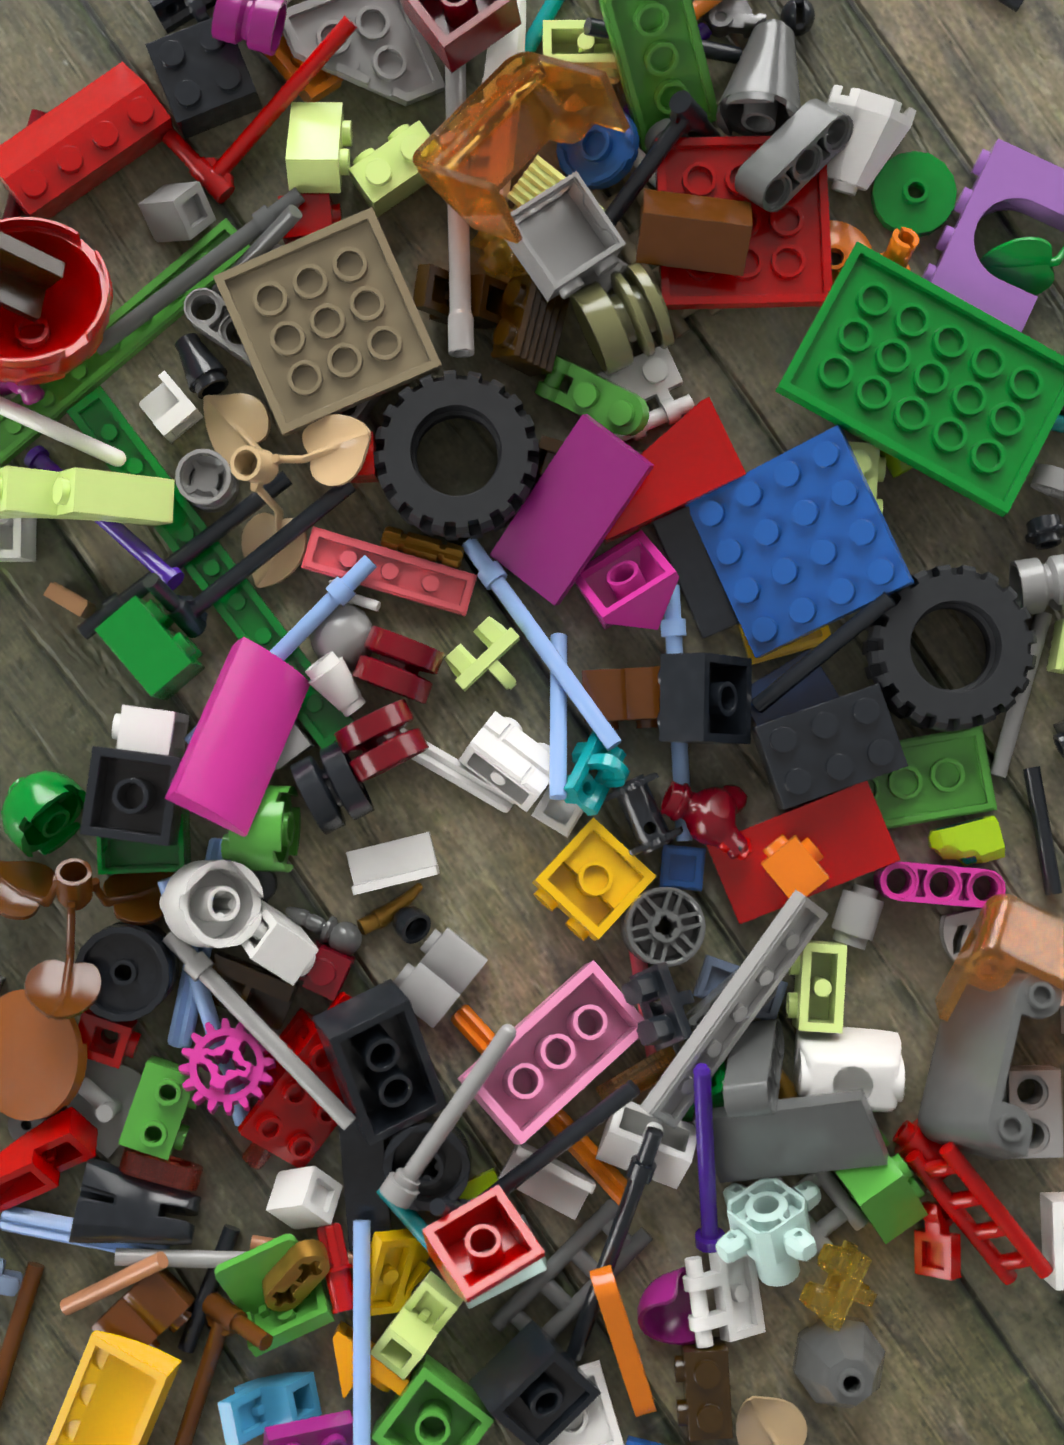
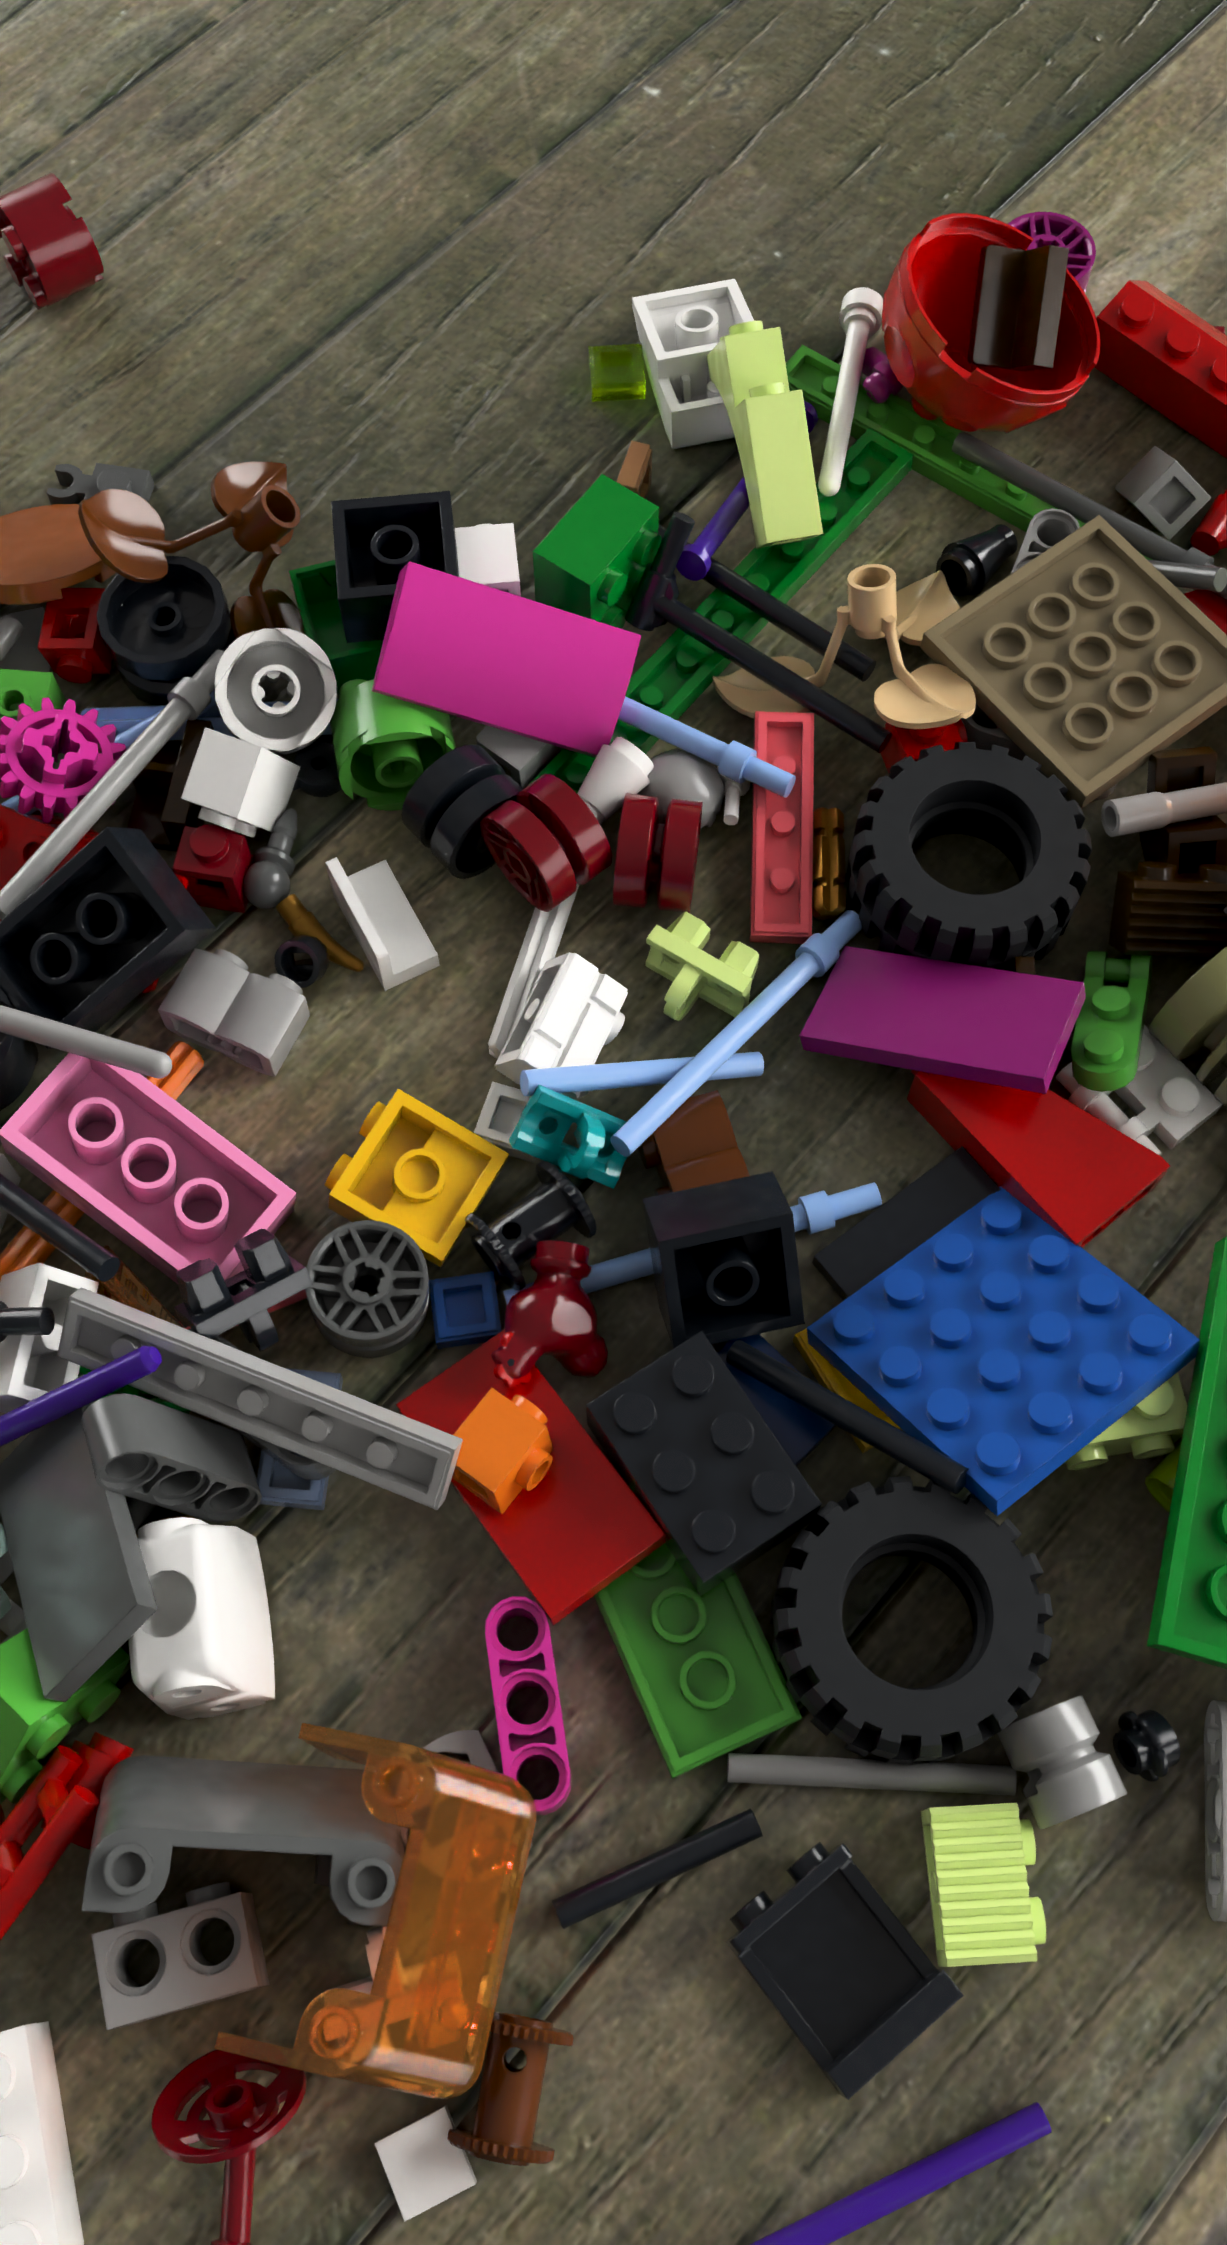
camera: 75 degrees right, 20 degrees down
green cylinder [1,770,86,857] -> none
white panel [139,370,203,443] -> none
light grey wheel [175,449,239,513] -> none
dark pink slope [575,530,679,630] -> none
yellowish green brick [786,940,847,1033] -> none
light grey brick [831,883,884,950] -> none
lime rock [927,815,1005,866] -> none

